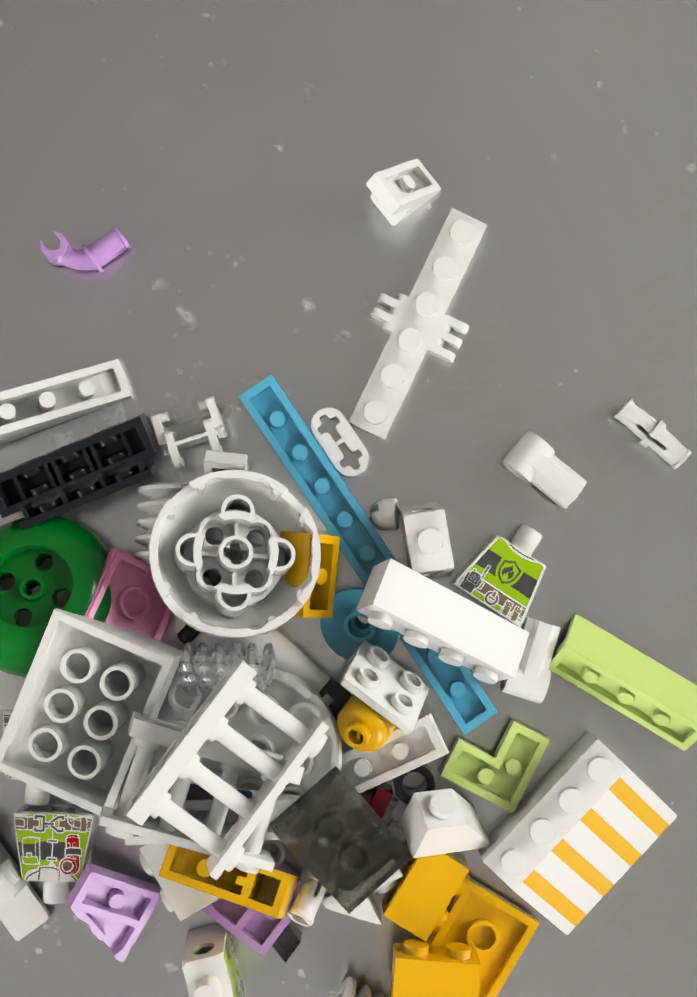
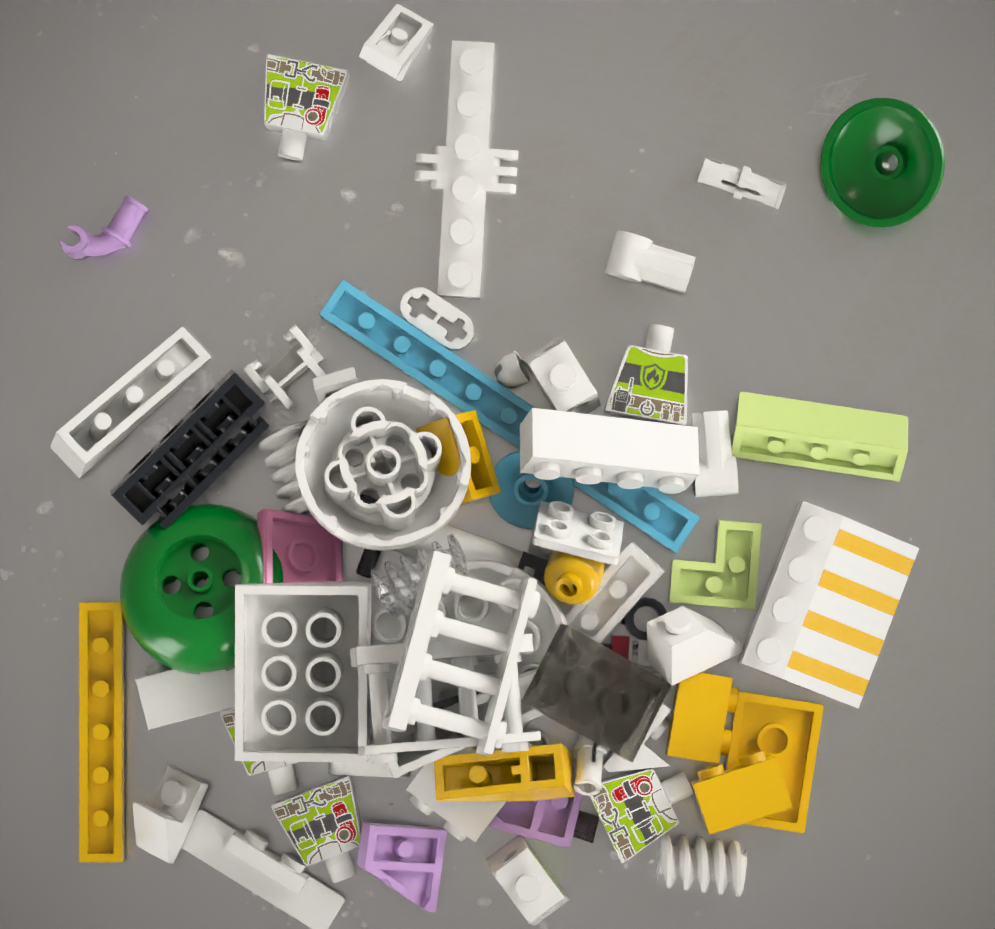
camera: 20 degrees left, 0 degrees up
none -> torso [264,54,350,161]
none -> torso [589,768,694,863]

